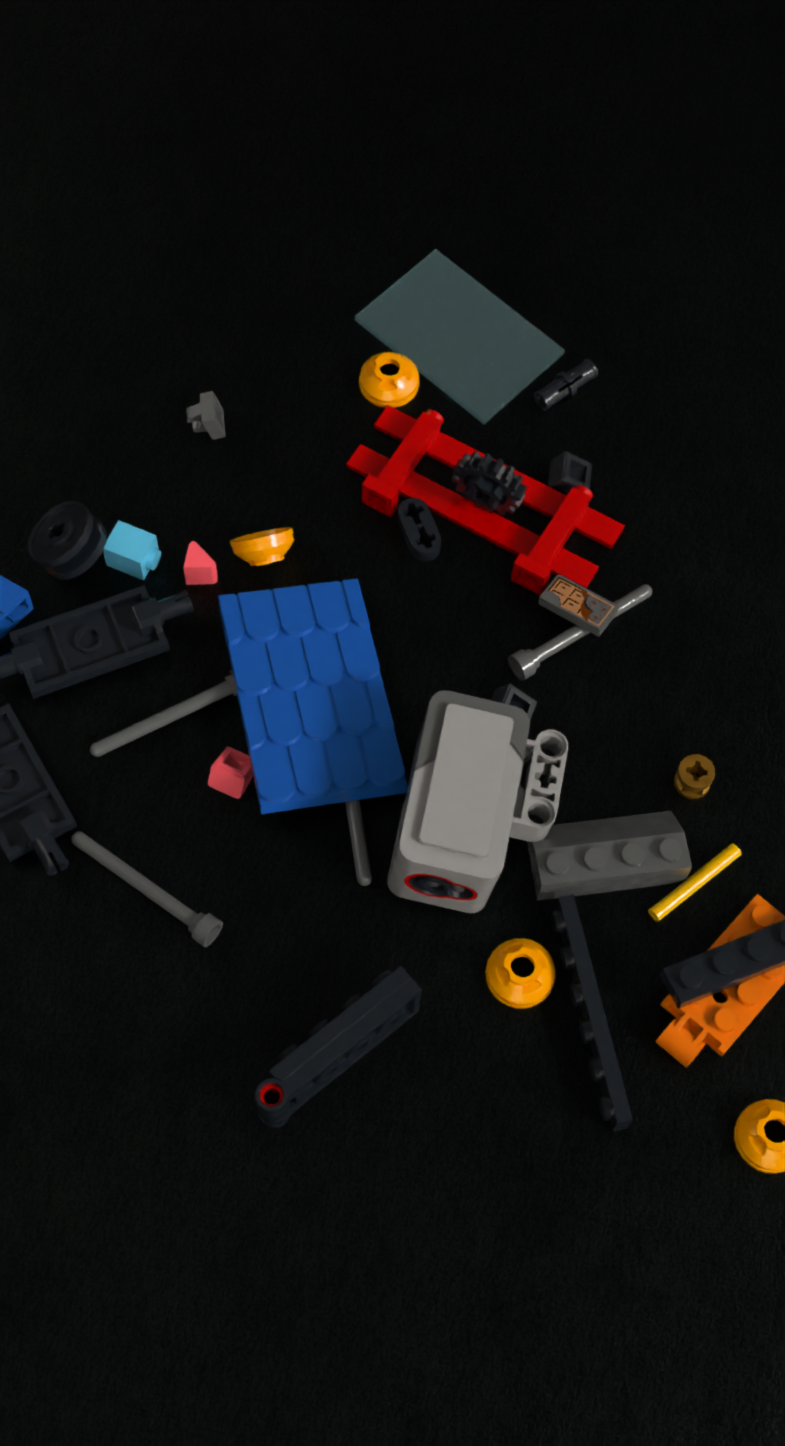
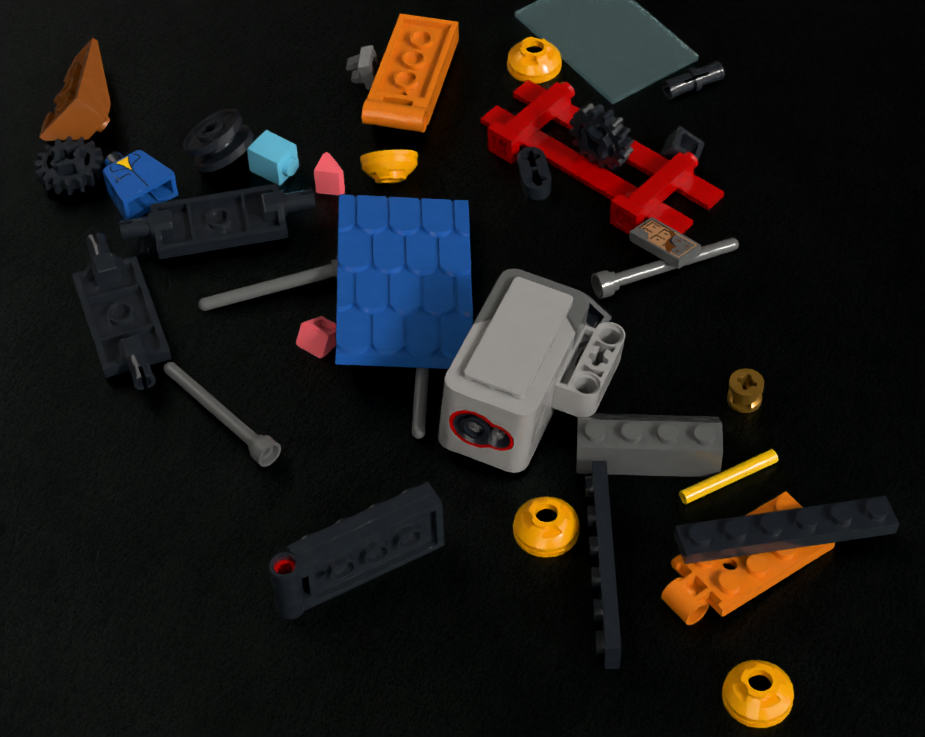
camera: 15 degrees right, 15 degrees down
none -> orange hinge [362,14,459,133]

